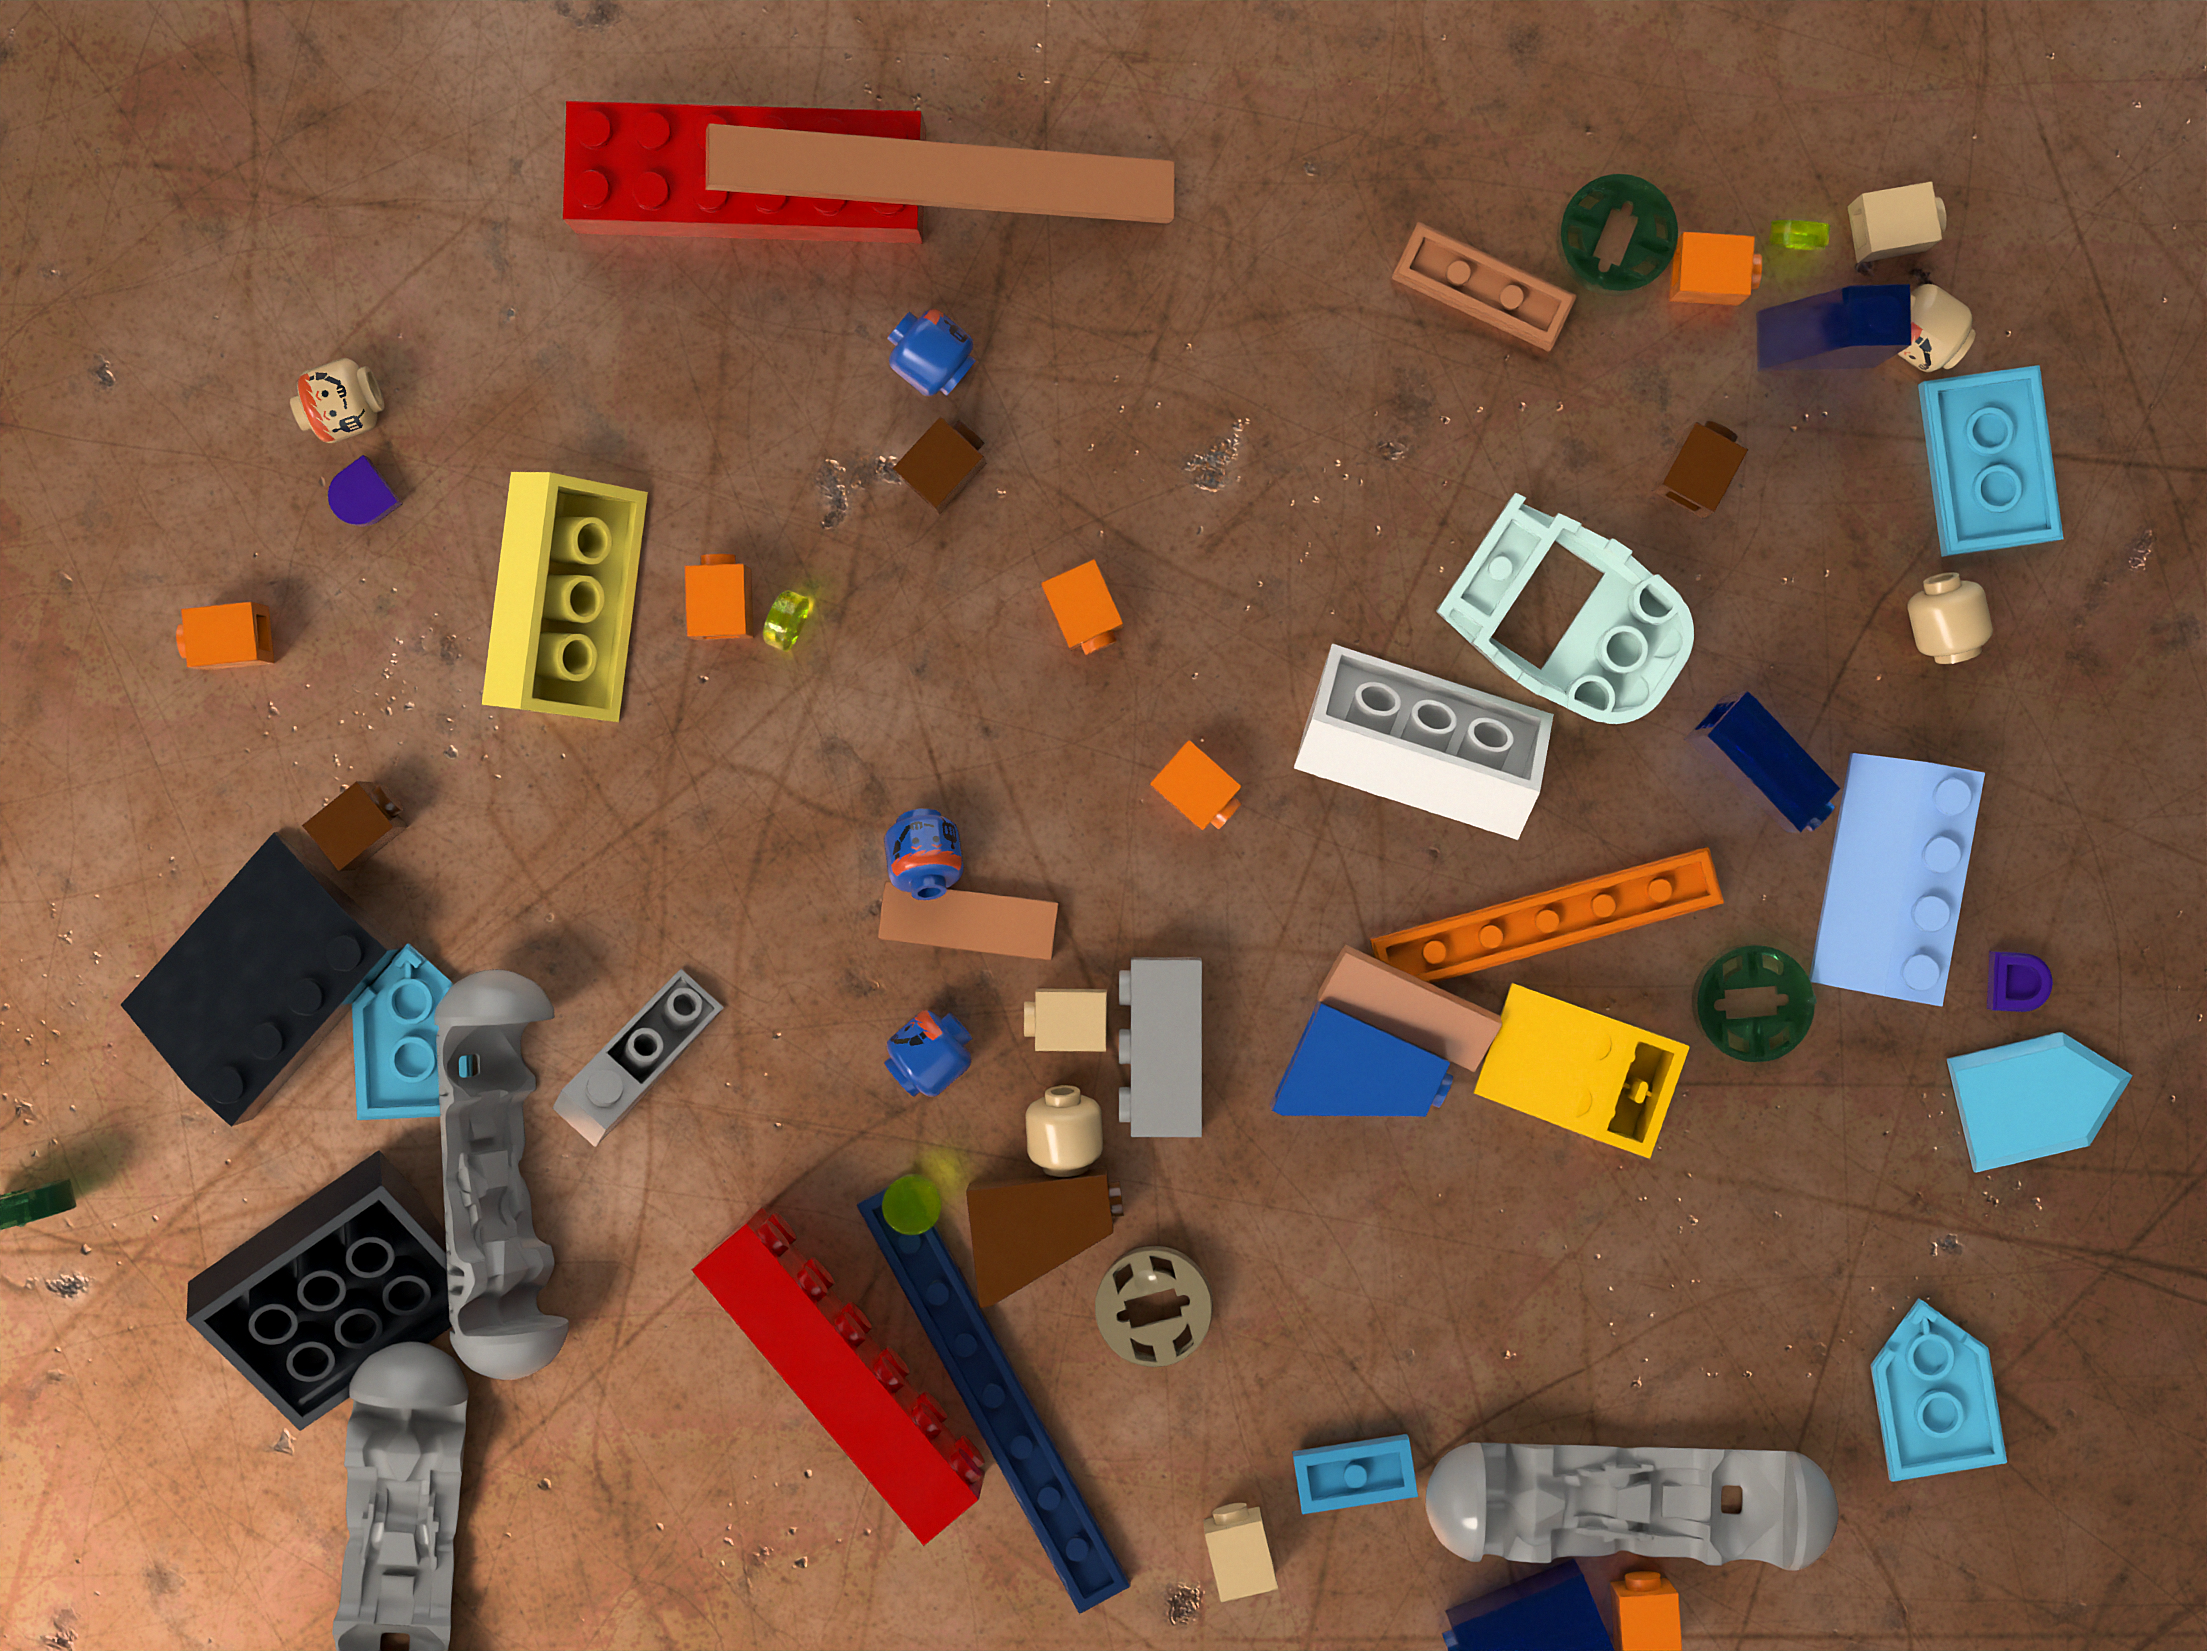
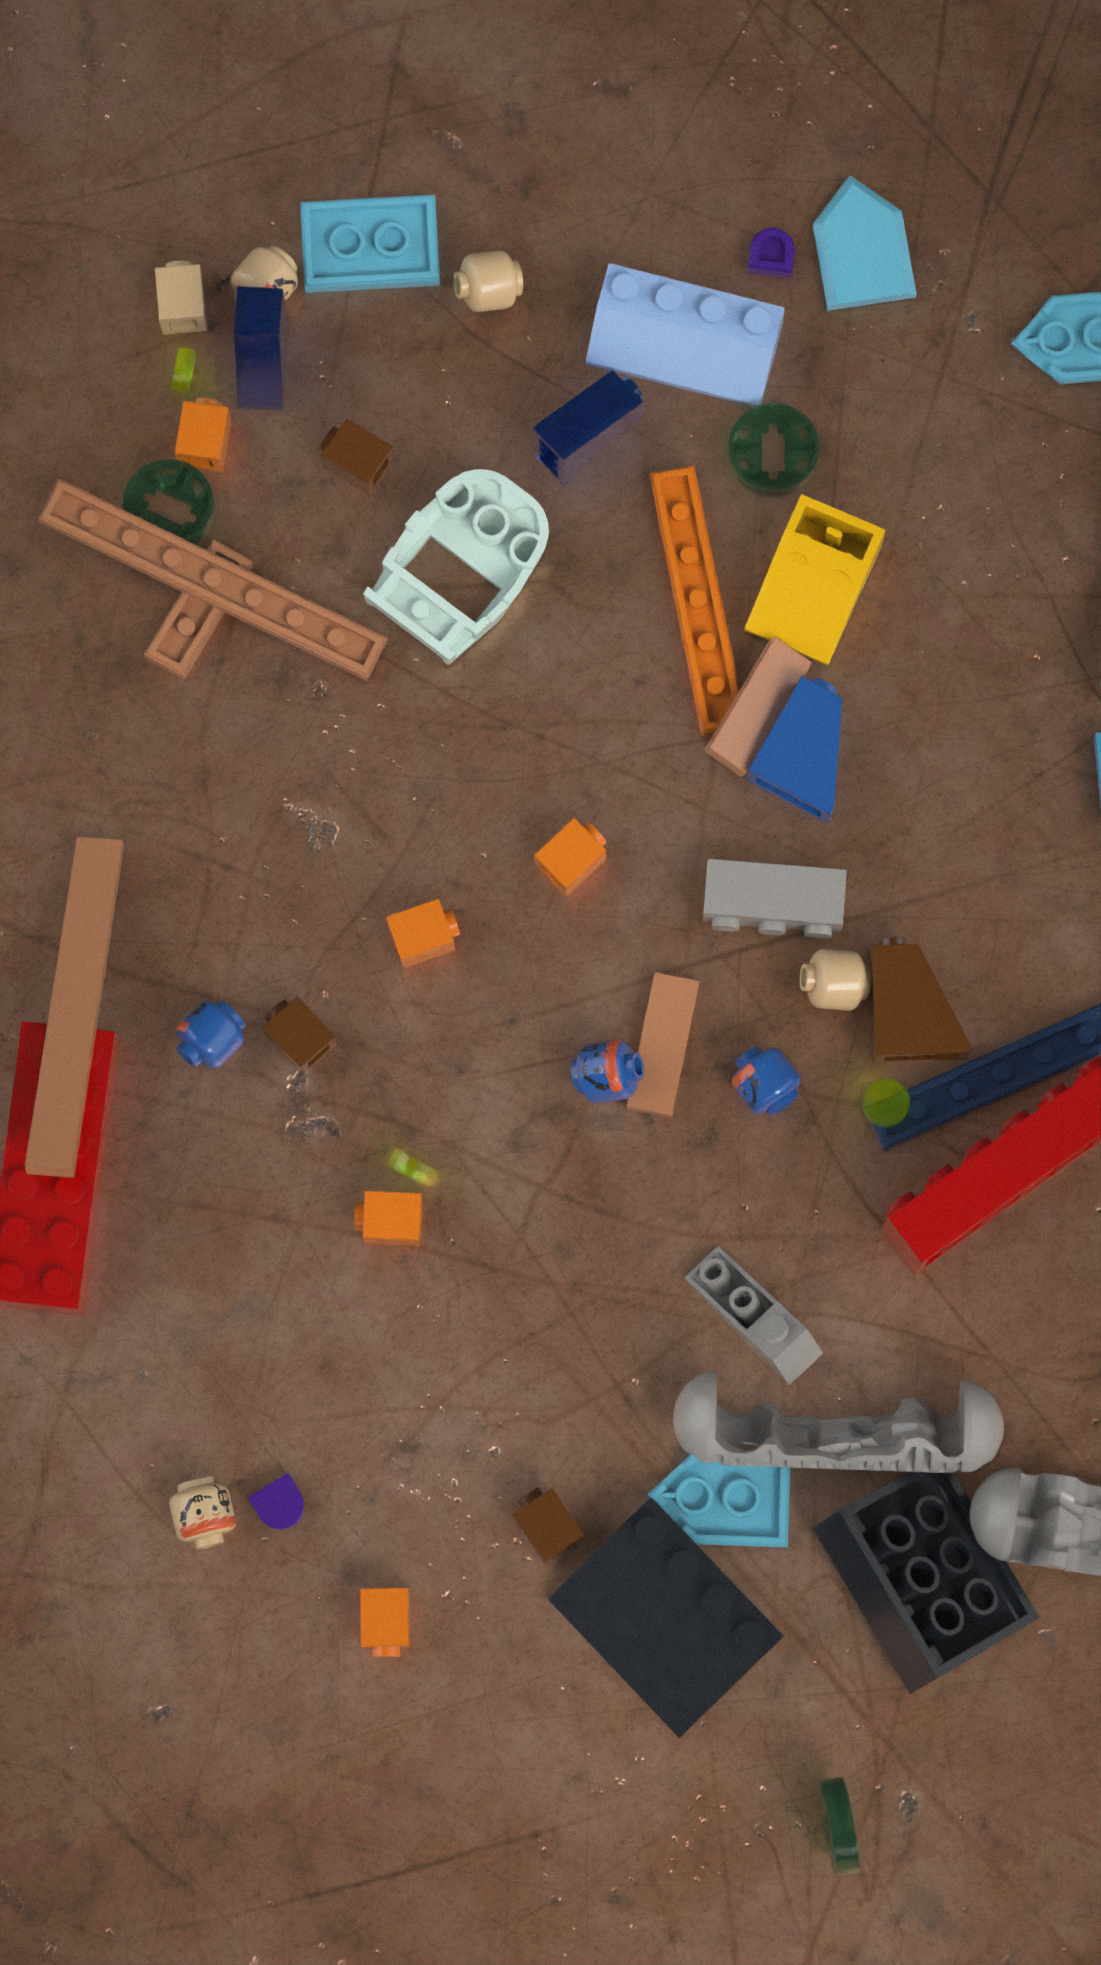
camera: 85 degrees left, 10 degrees down
light yellow slope [482,472,648,722] -> none
tan brick [1024,988,1107,1052] -> none
dark tan piece [1095,1246,1213,1367] -> none
white slope [1294,644,1554,840] -> none
none -> nougat tile [38,479,388,681]

